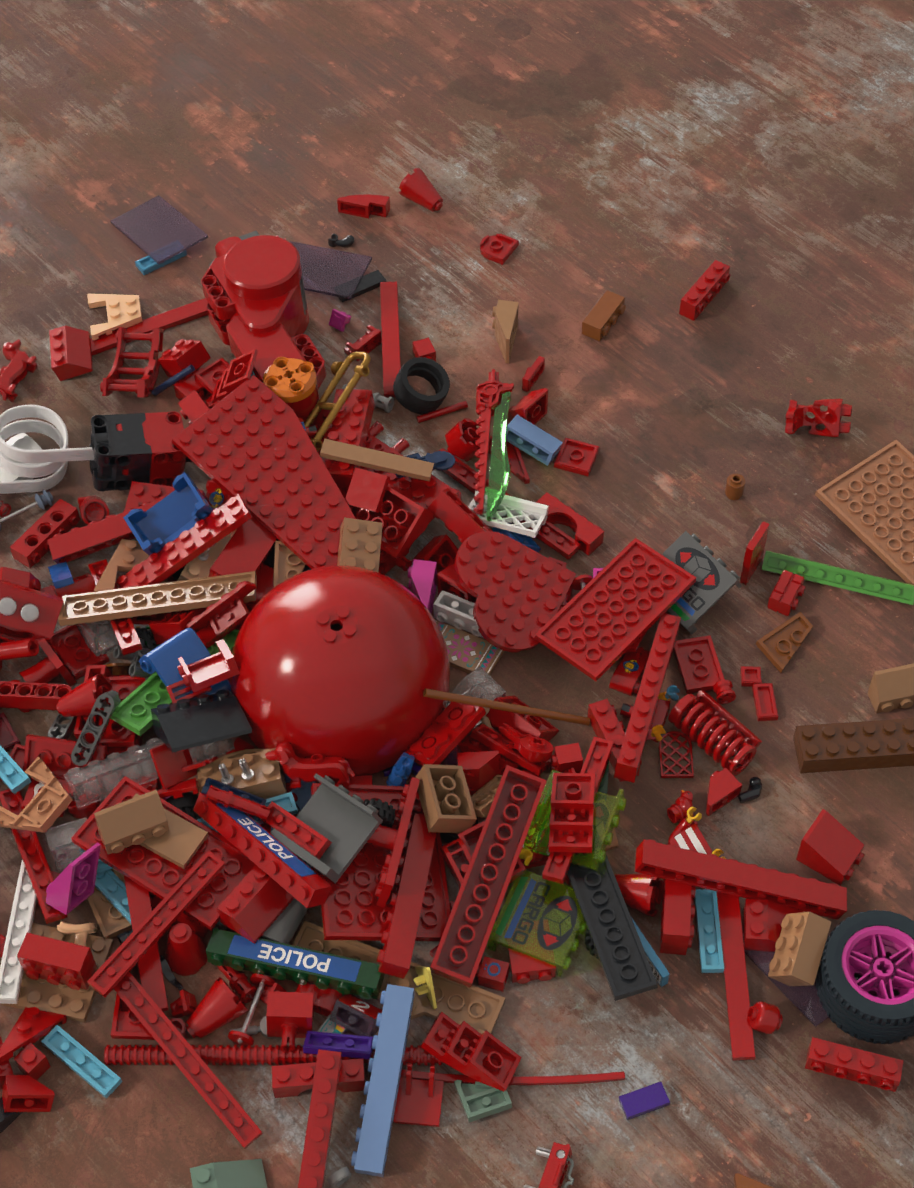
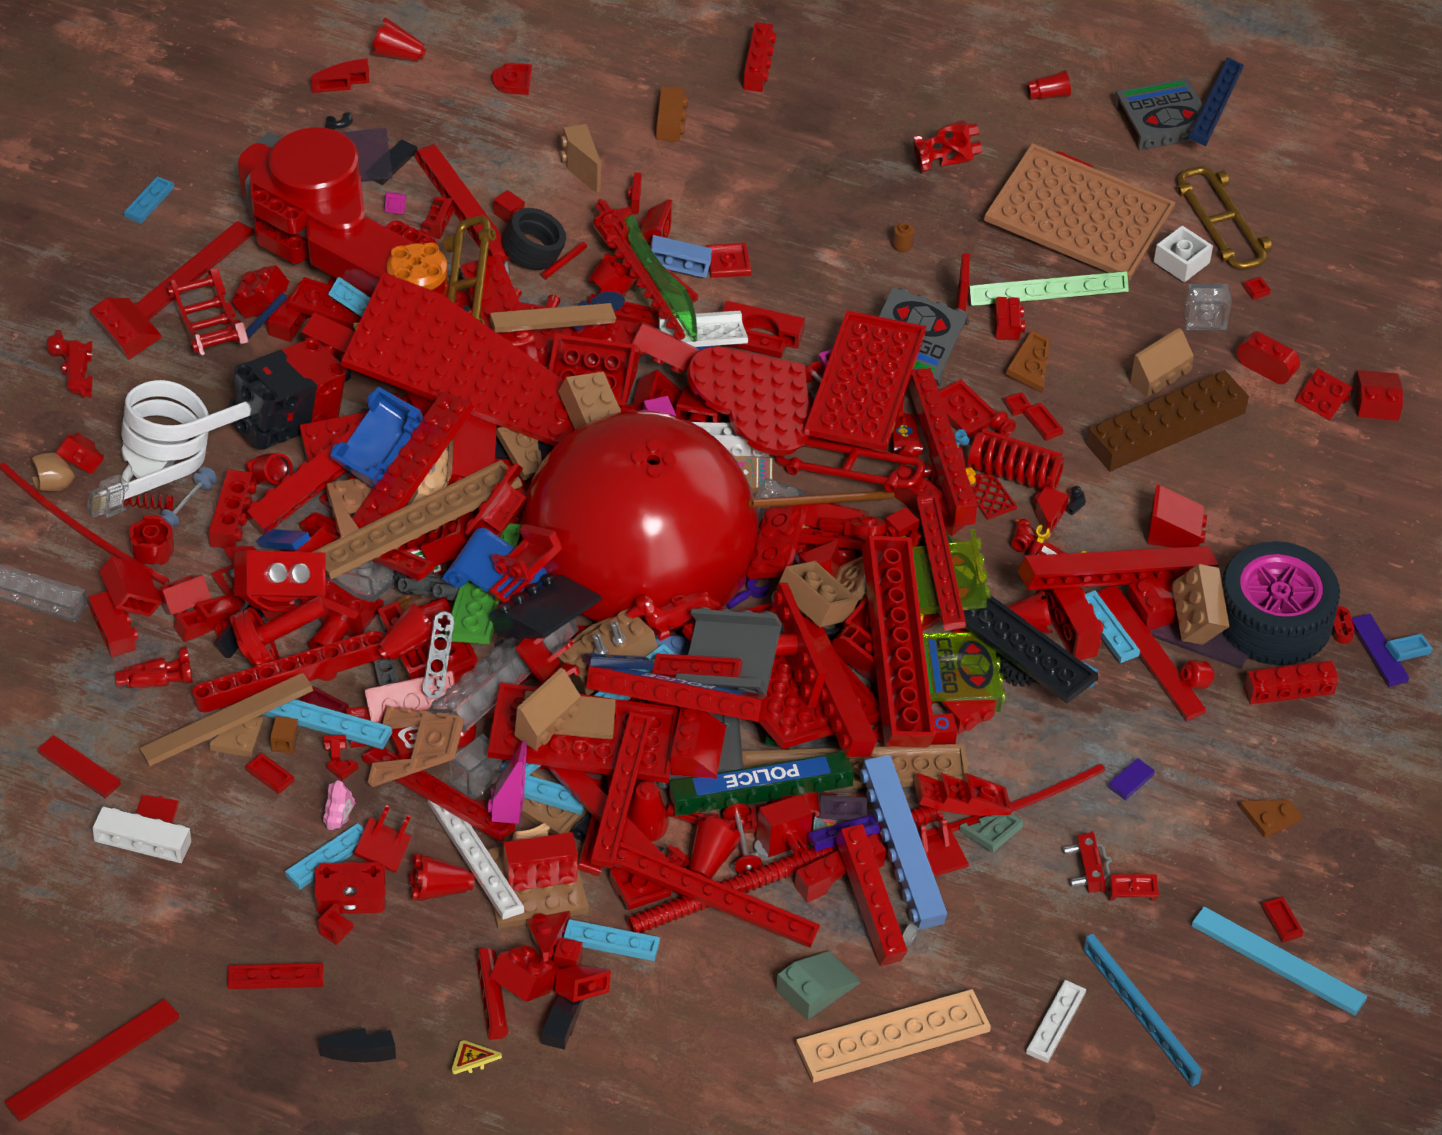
camera: 30 degrees left, 5 degrees down
light nougat wing [87,294,143,340] -> none
piece [110,195,208,264] -> none
red pin [206,785,271,821] -> none
red slope [209,349,258,409] -> none
red tile [345,467,390,513] -> none
blue hinge [386,752,415,786] -> none
light yellow piece [413,966,437,1009] -> none
red slope [548,773,596,853] -> none
none -> red bar [775,436,926,493]

